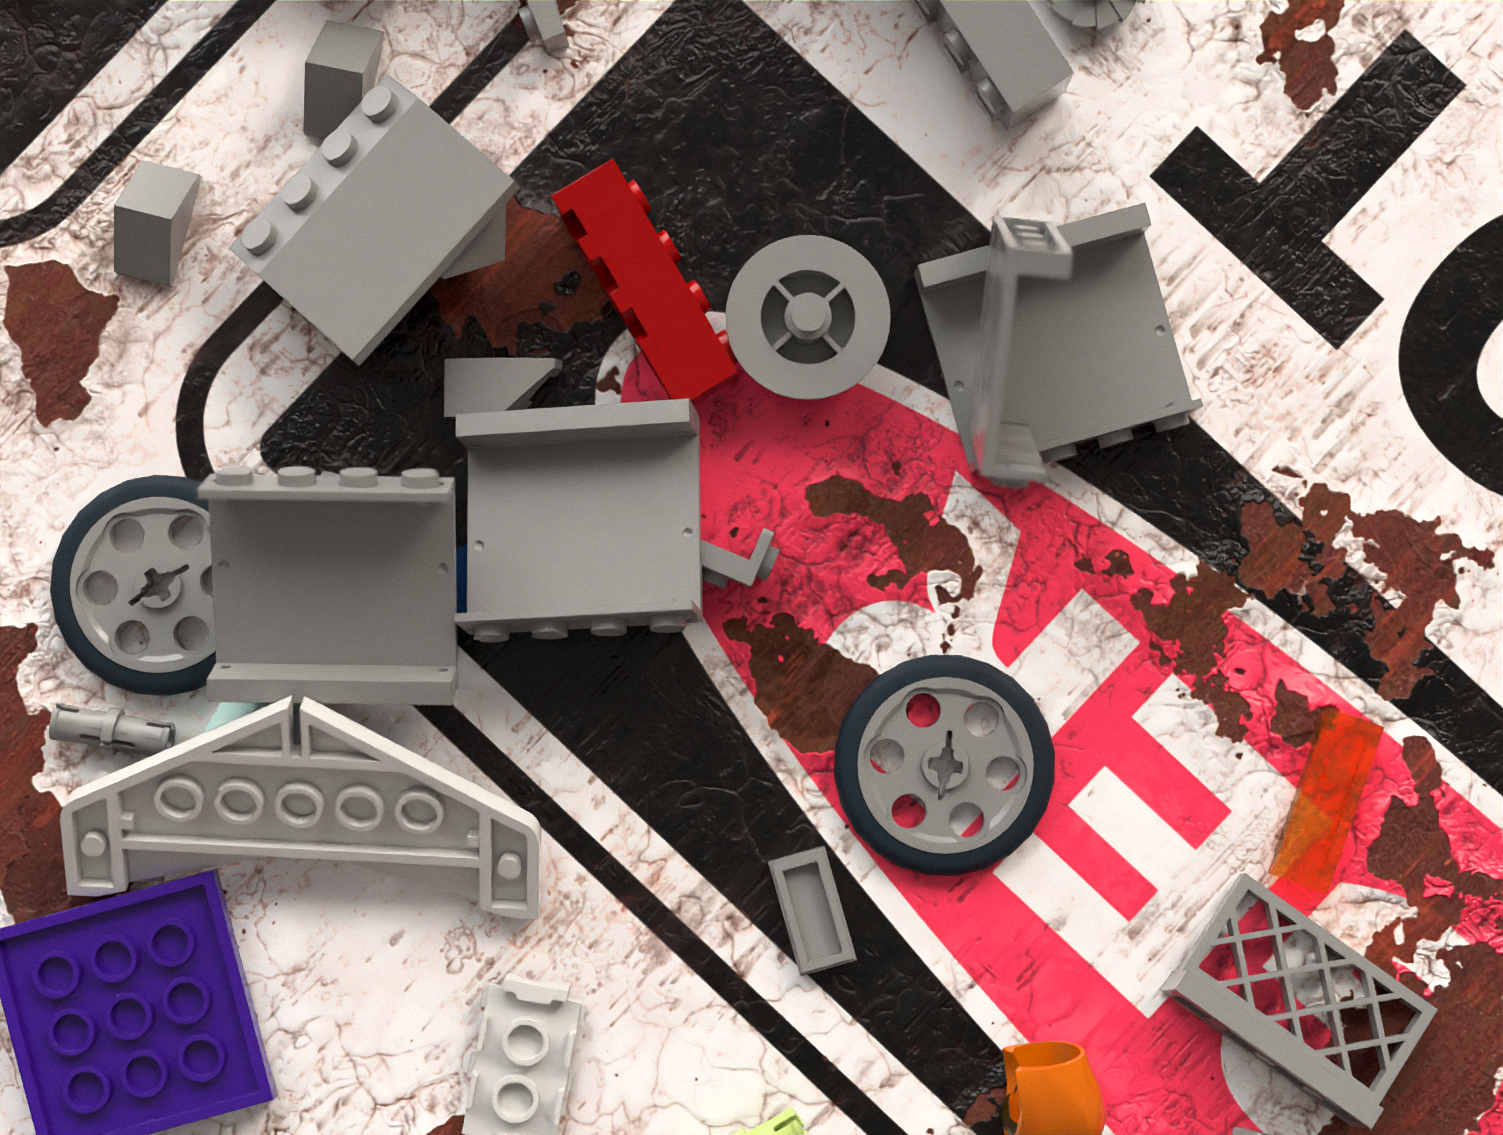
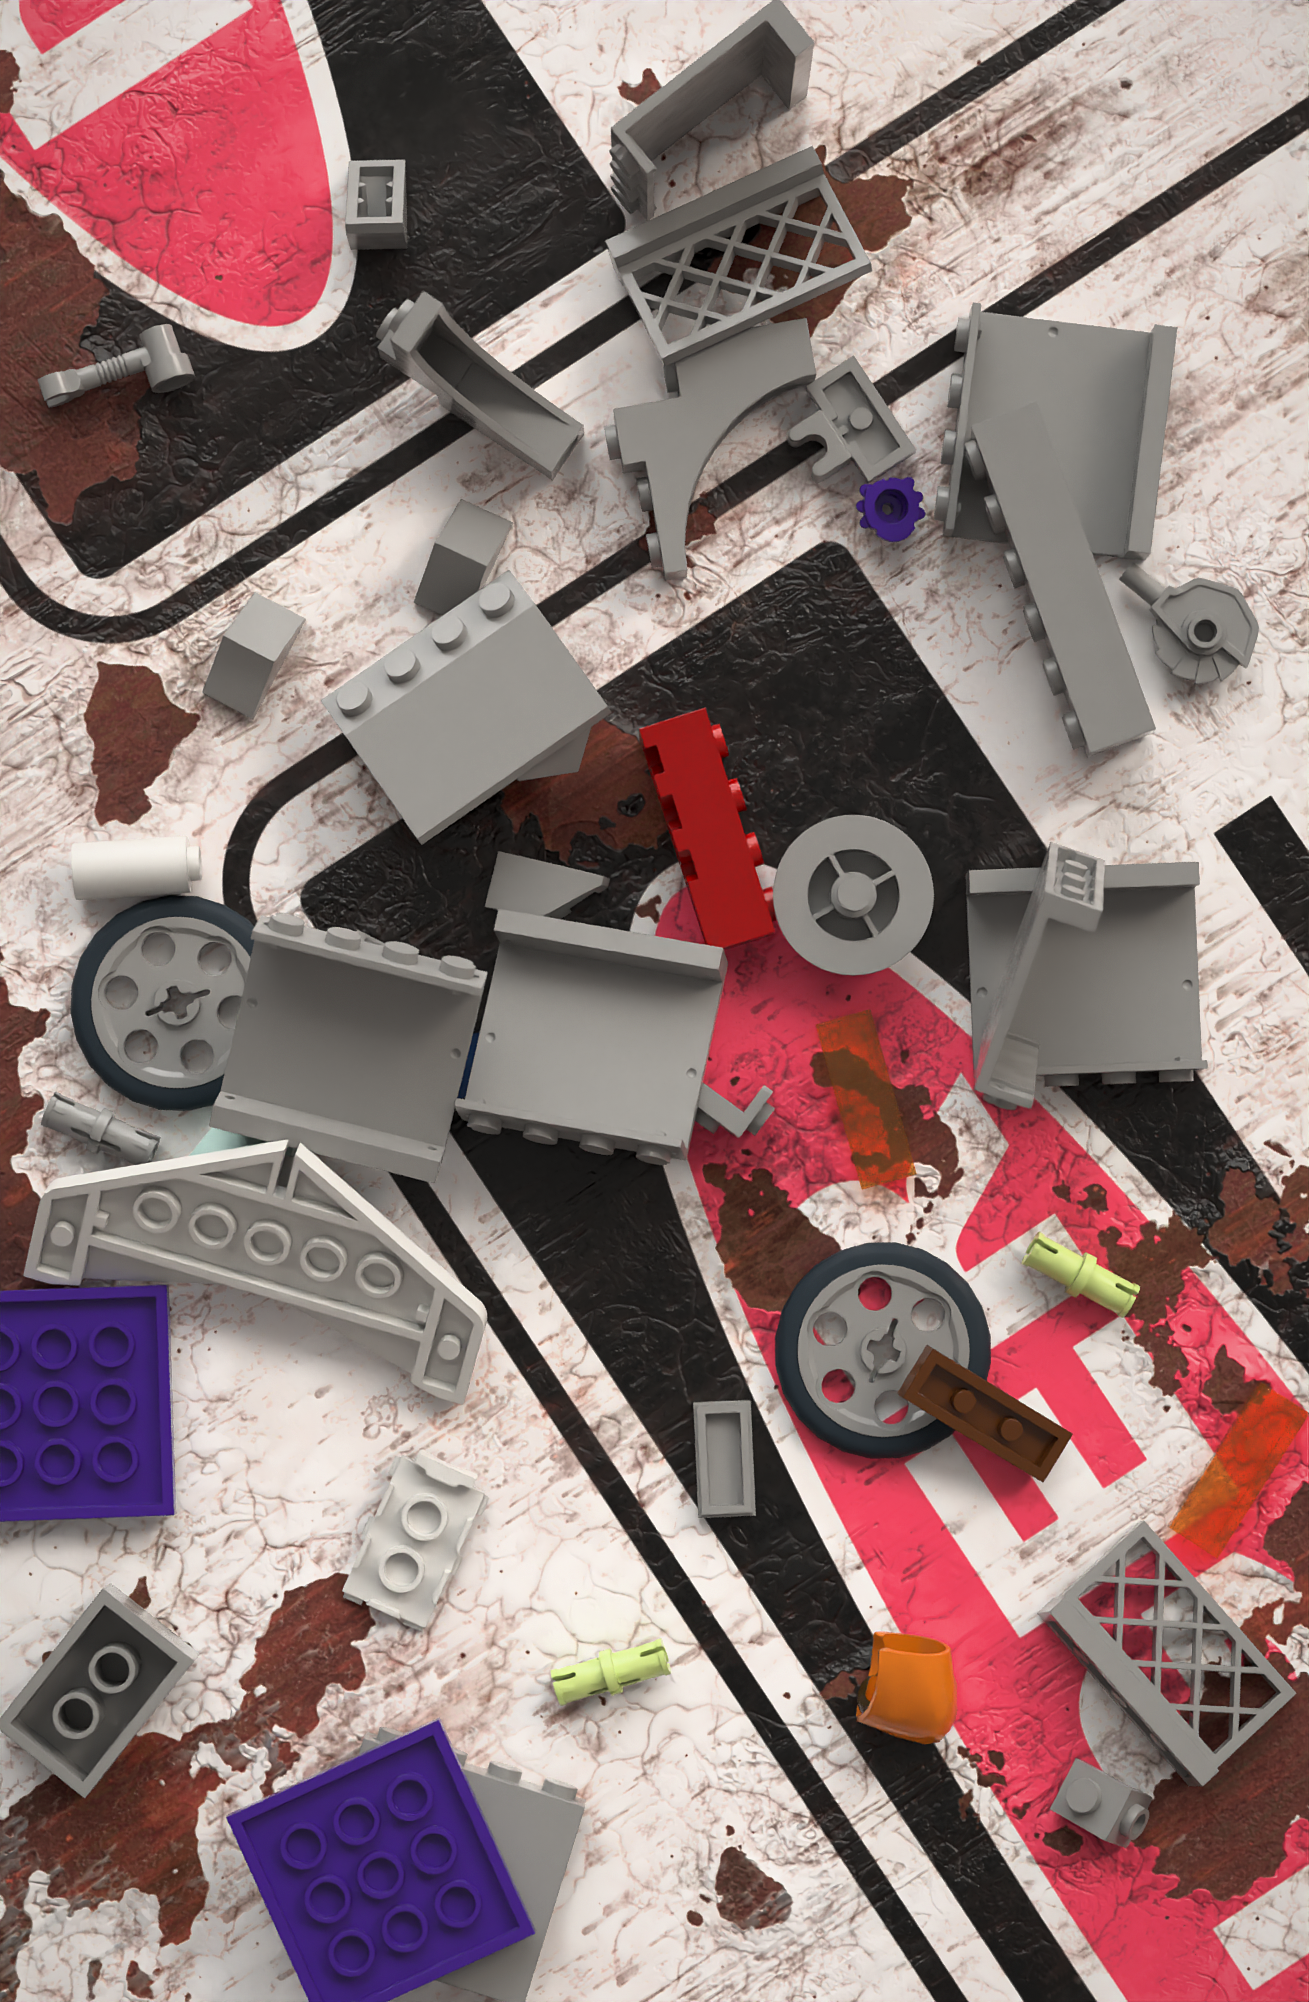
camera: 15 degrees right, 0 degrees up
none -> white brick [71,836,202,900]
none -> clear orange tile [815,1009,917,1190]
none -> reddish brown plate [897,1345,1073,1483]
none -> yellowish green pin [1022,1232,1140,1318]

